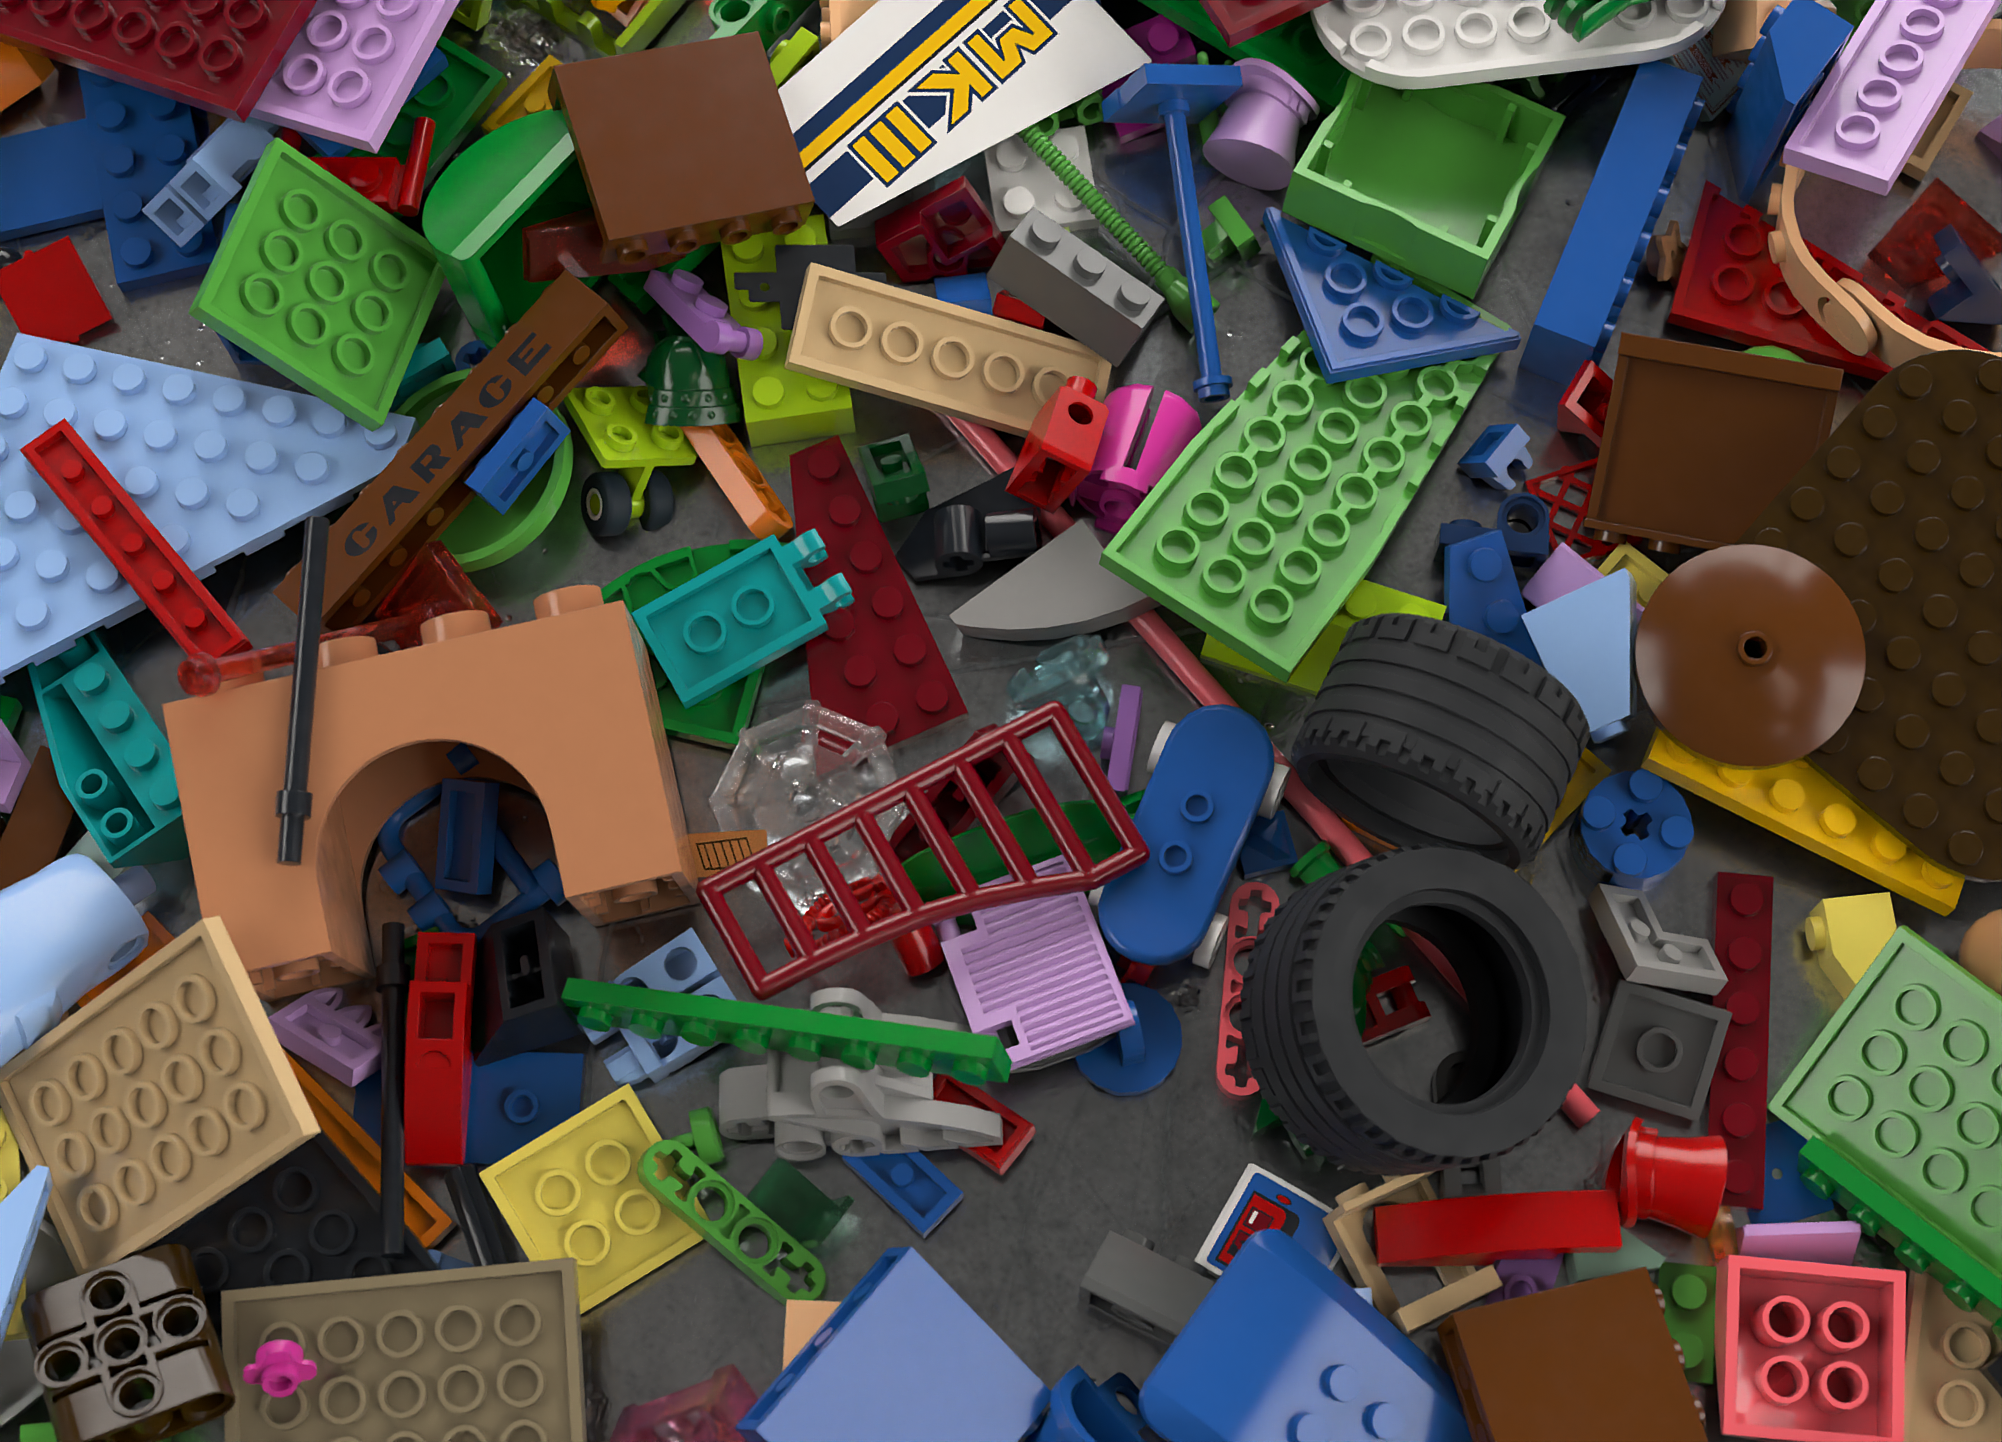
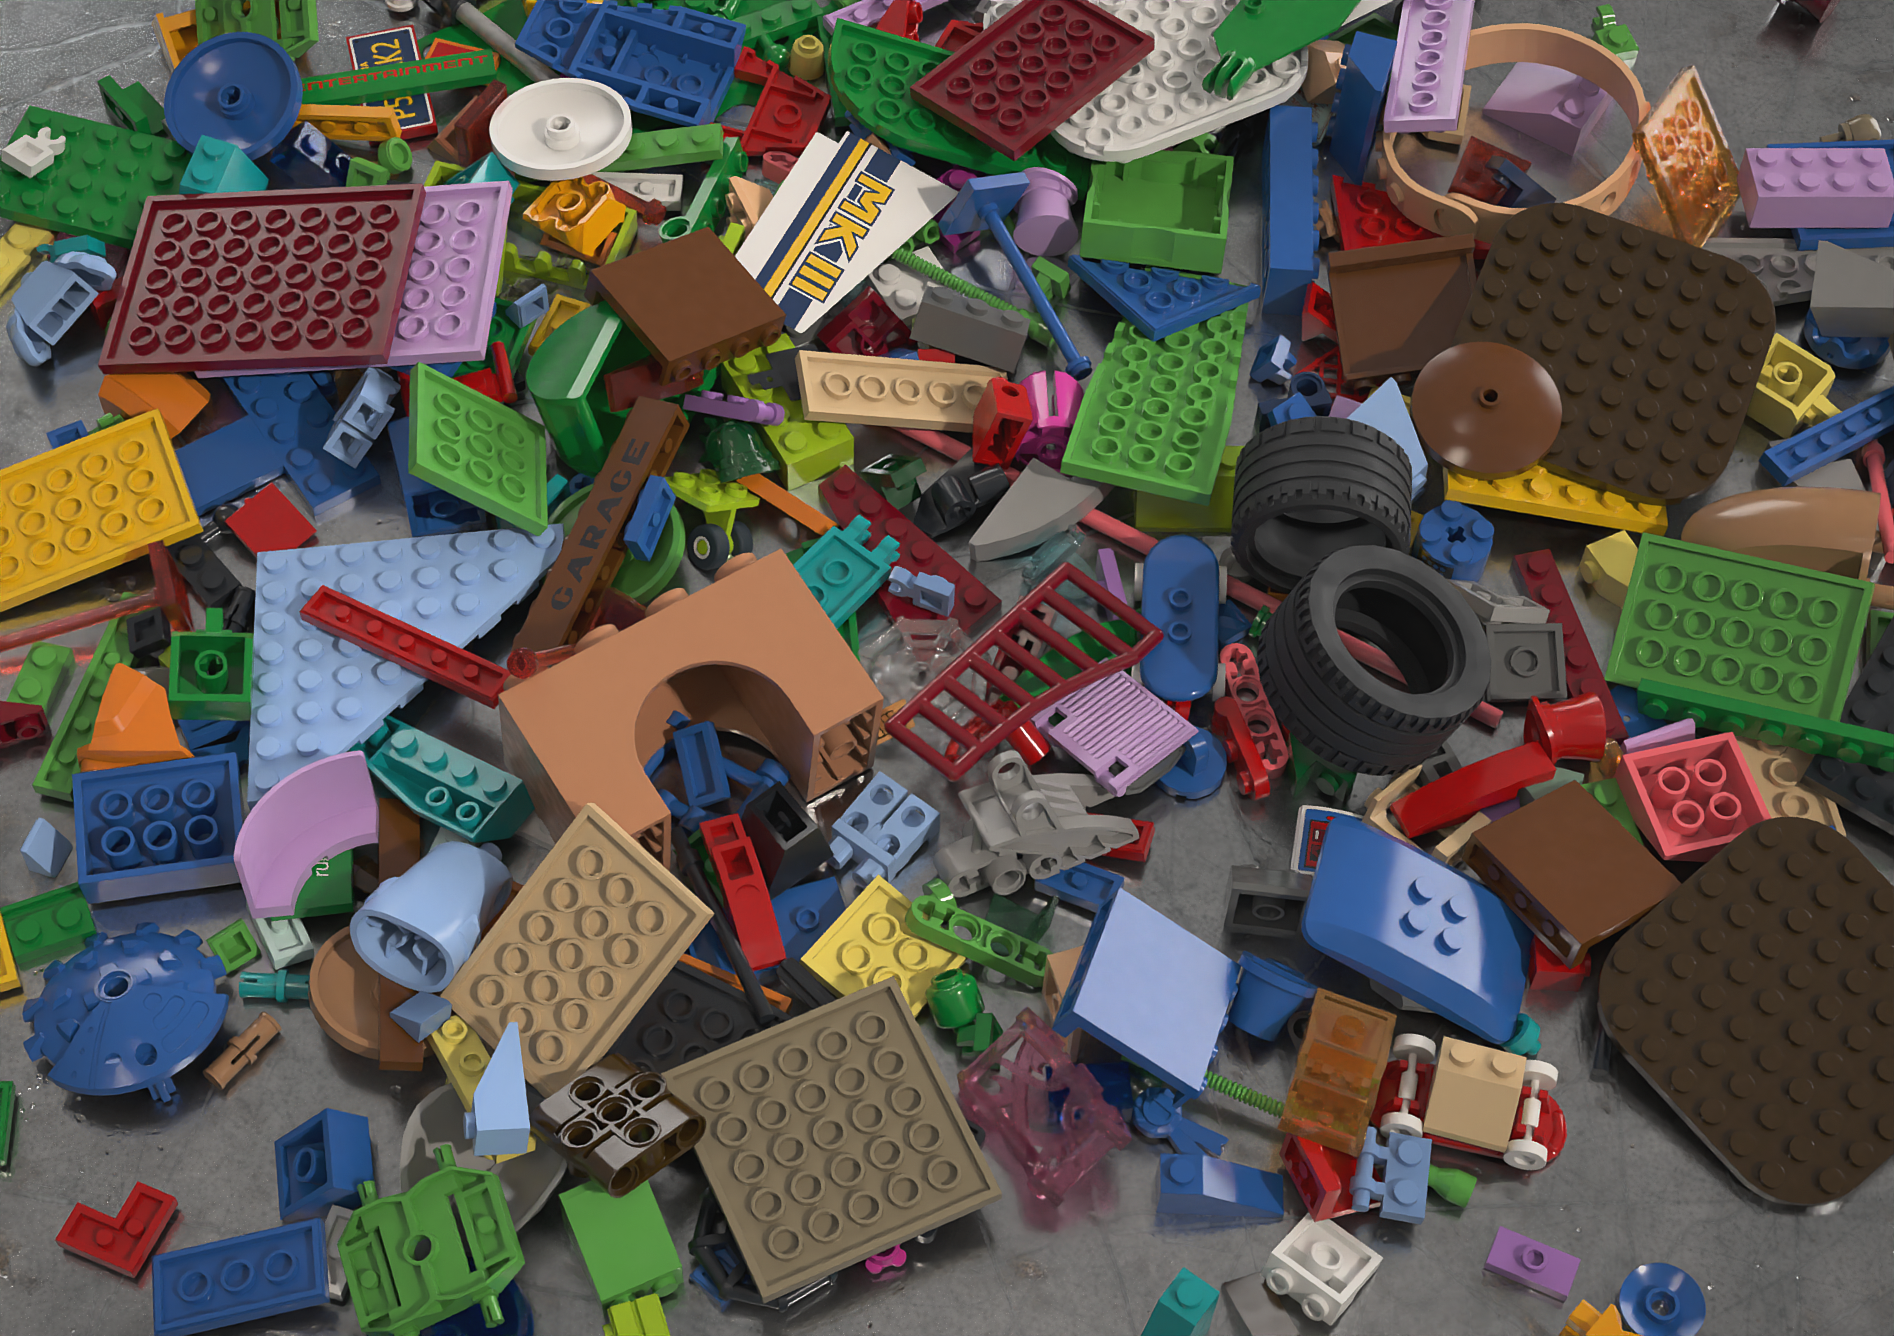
camera: 25 degrees left, 15 degrees down
dark pink plate [243,1340,317,1398] -> none
black bar [275,516,330,866] -> none
green plate [561,977,1013,1086] -> none
none -> medium blue slope [505,284,549,329]
none -> medium blue plate [888,566,955,617]
none -> green head [925,968,985,1033]
none -> green tile [956,1013,1003,1069]
none -> red plate [1210,696,1270,801]

